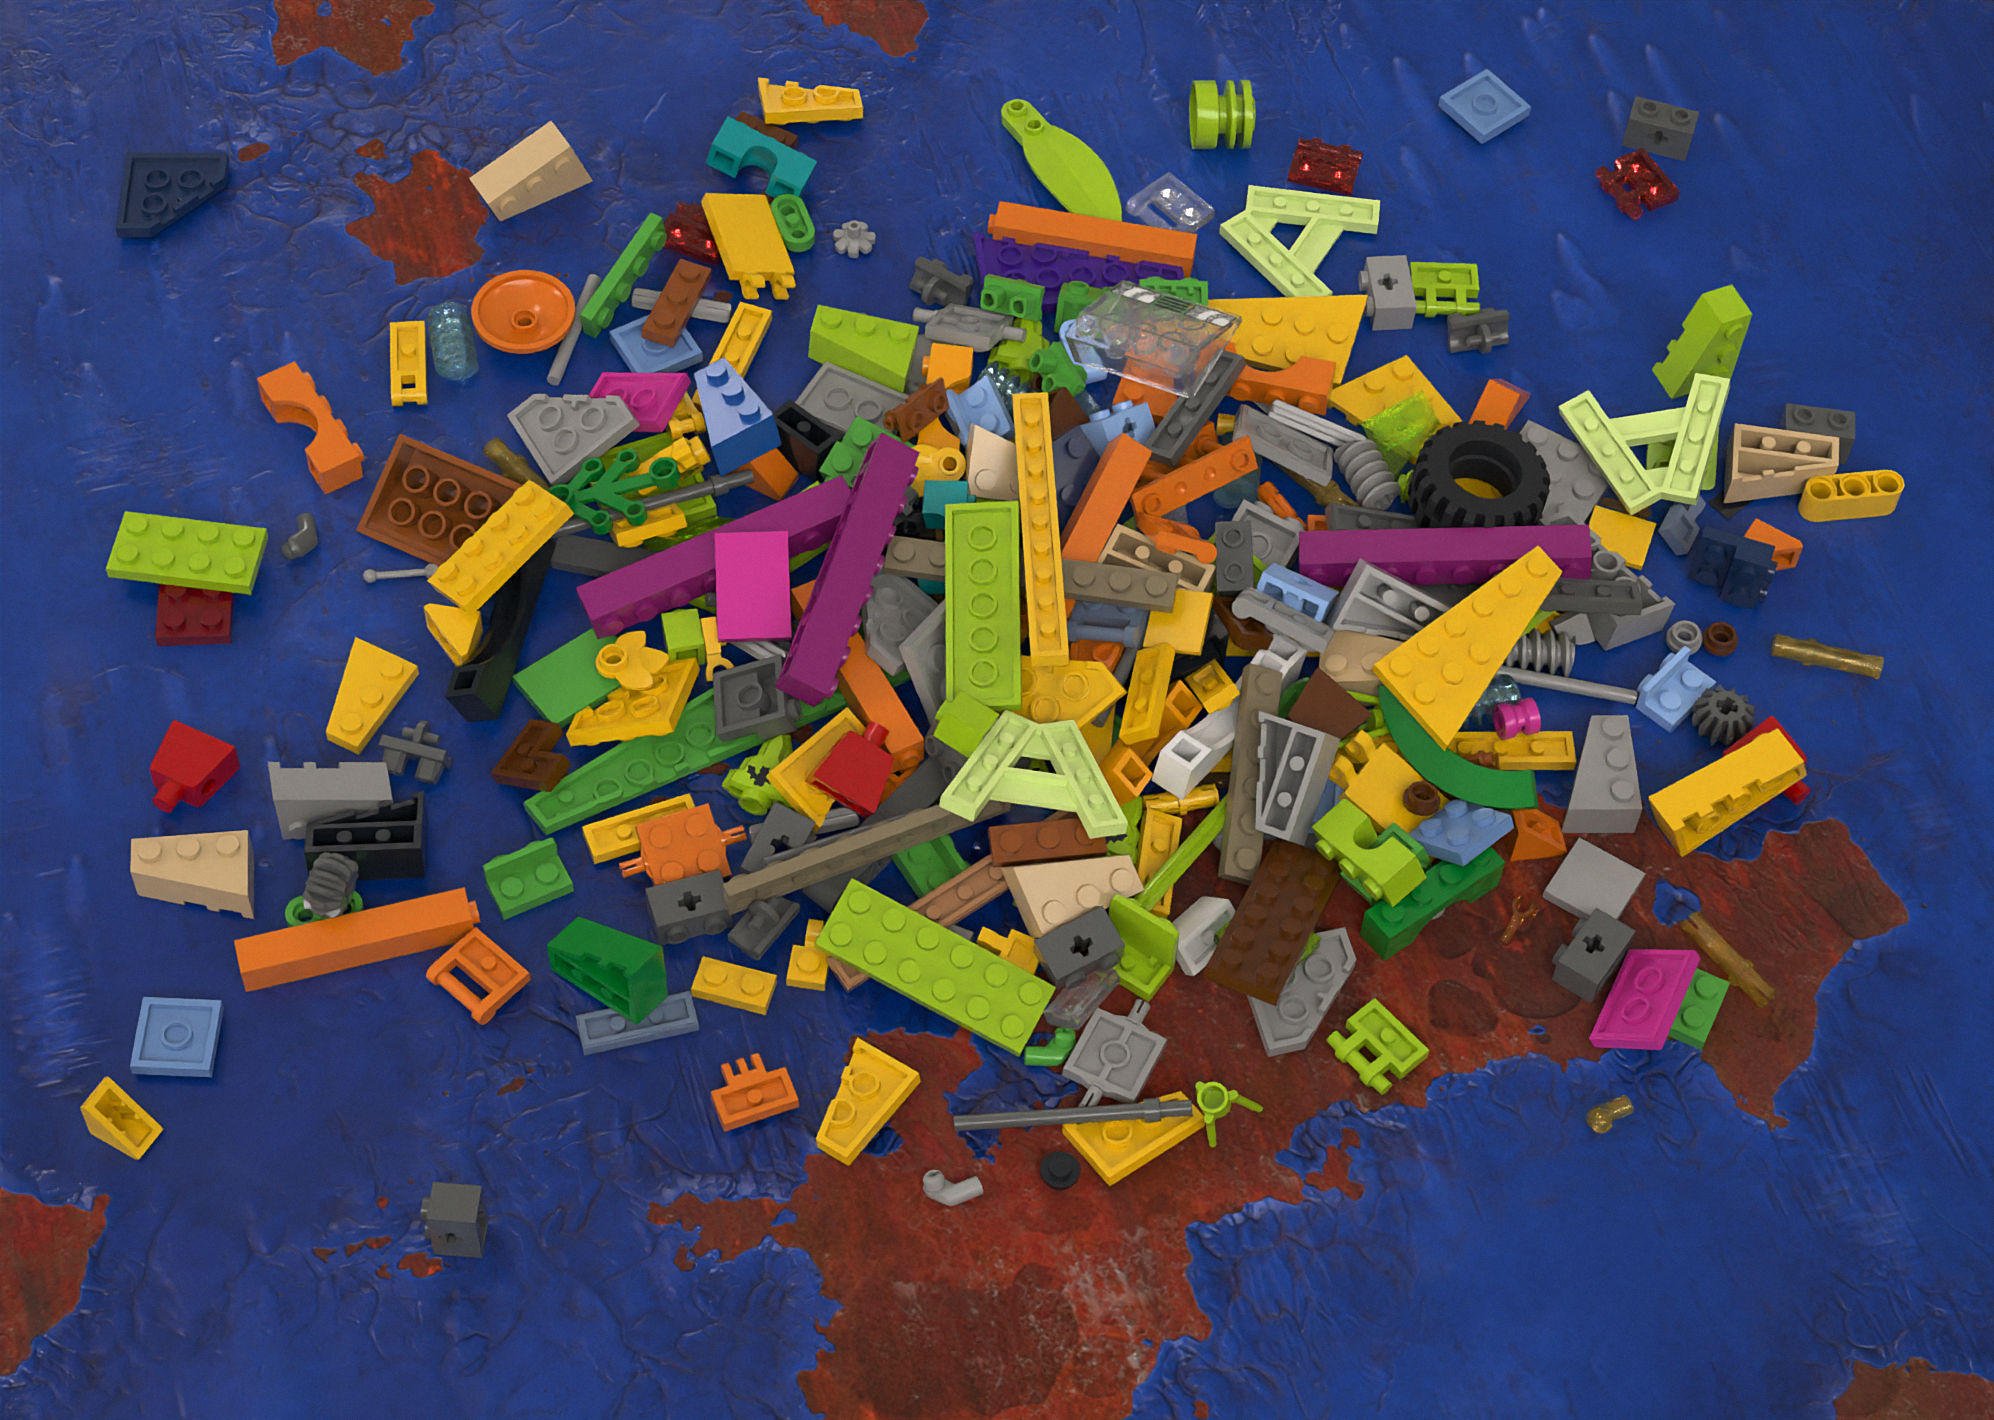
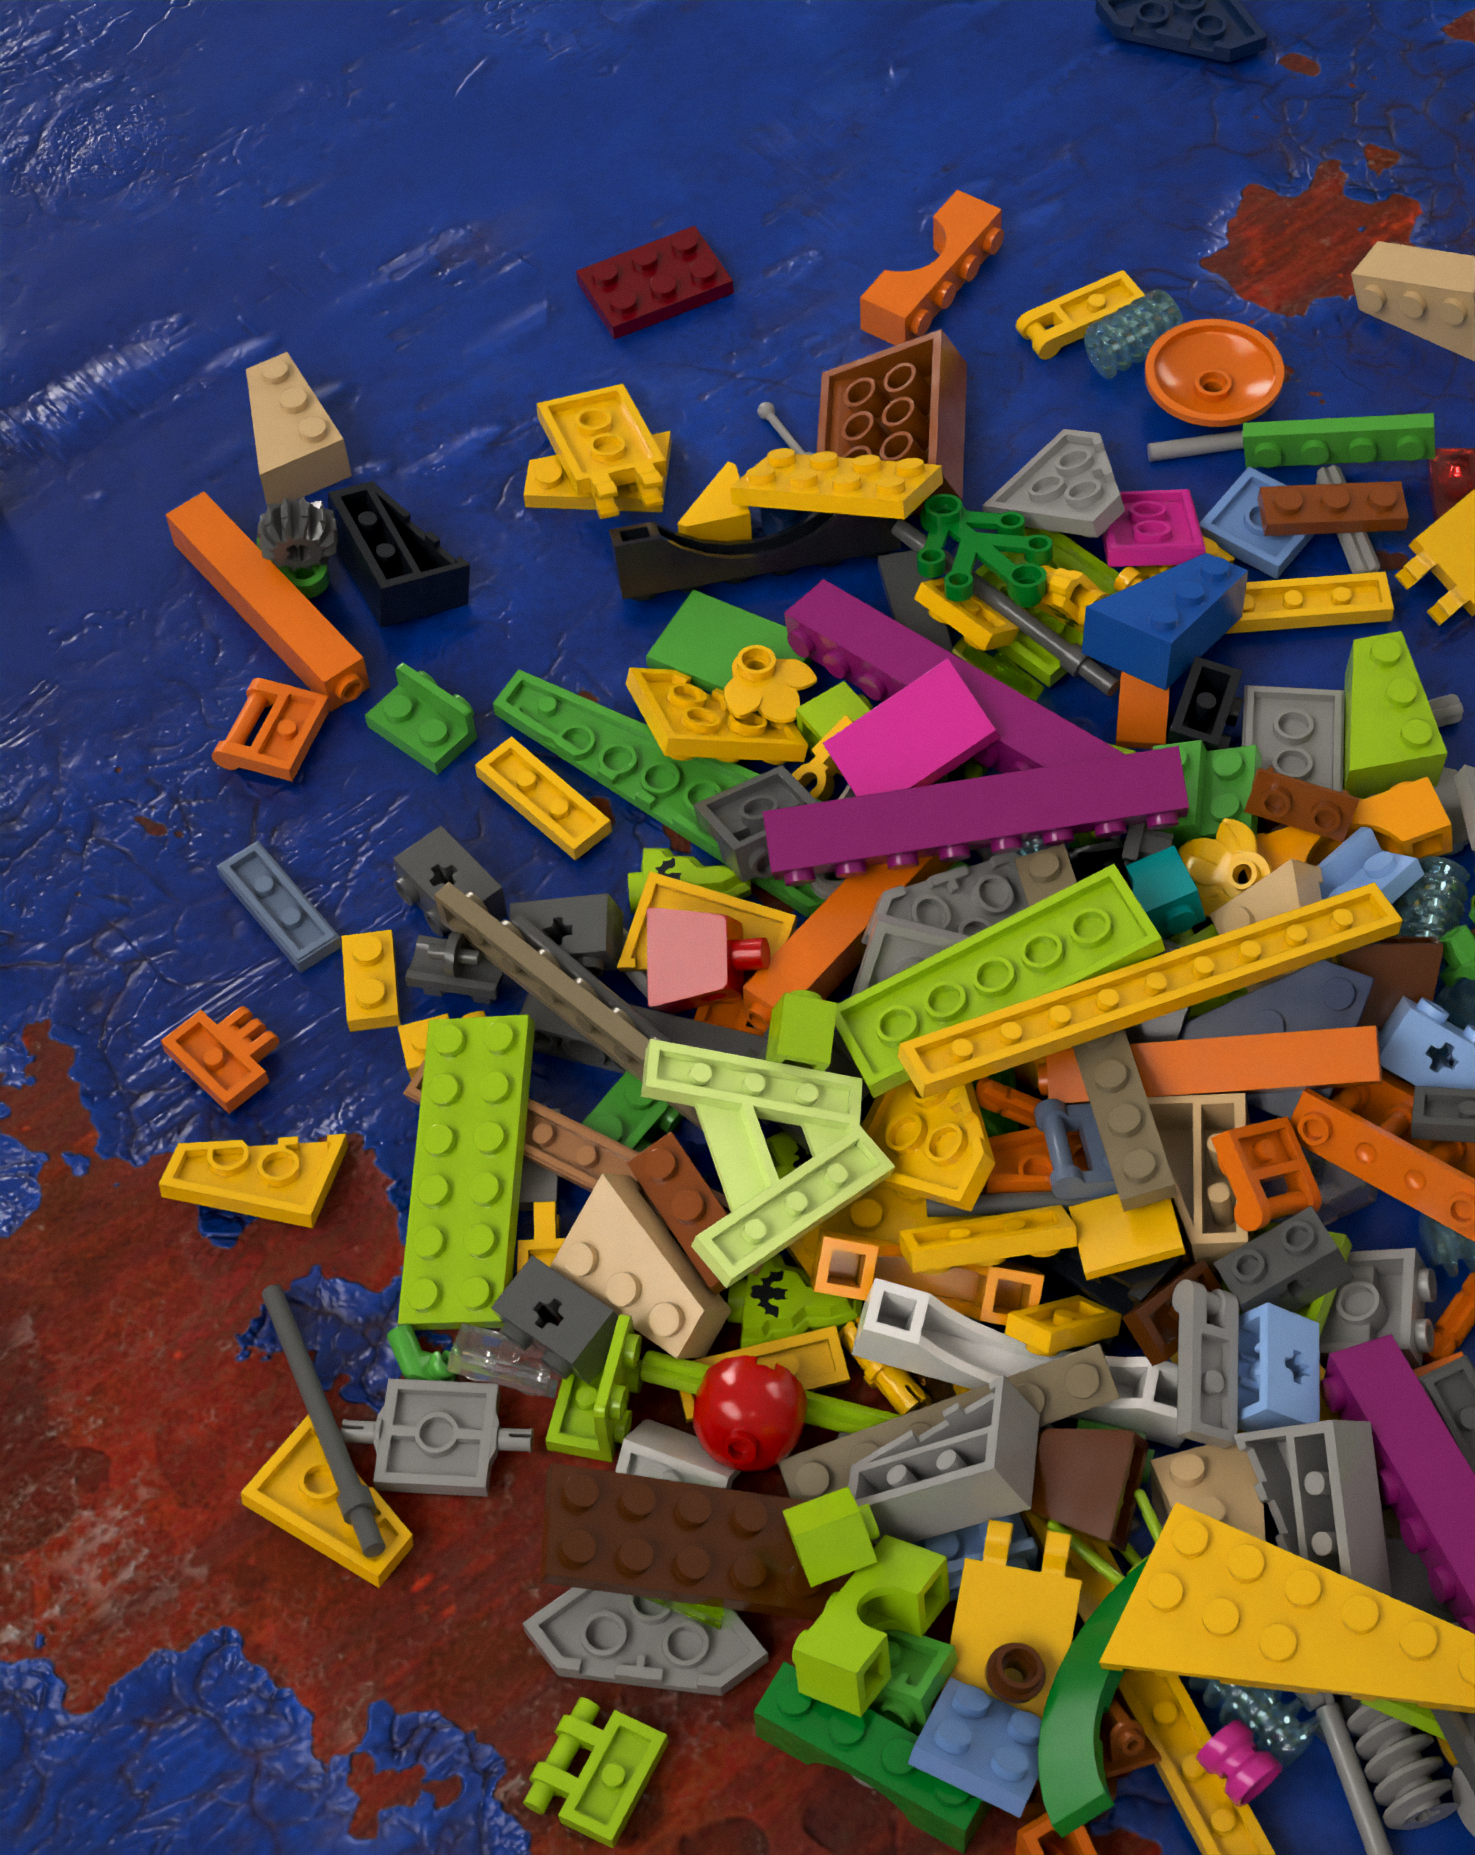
camera: 75 degrees right, 0 degrees up
lime plate [106,511,268,595] -> none
medium blue plate [130,997,224,1077] -> none
red torso [150,720,240,813] -> none
light grey wedge [268,762,394,840] -> none
dark grey arm [281,513,318,560] -> none
dark grey hips [379,720,454,785] -> none
clear yellow pin [483,437,551,491] -> none
reddish brown plate [490,719,571,792] -> none
green wedge [547,916,668,1025] -> none
orange plate [619,803,747,886] -> none
light grey arm [923,1170,983,1206] -> none
black plate [1040,1151,1080,1191] -> none
lime plant [1195,1082,1263,1147] -> none
none -> yellow tile [536,384,666,519]
none -> red cylinder [693,1355,808,1473]
none -> lime brick [782,1486,880,1587]

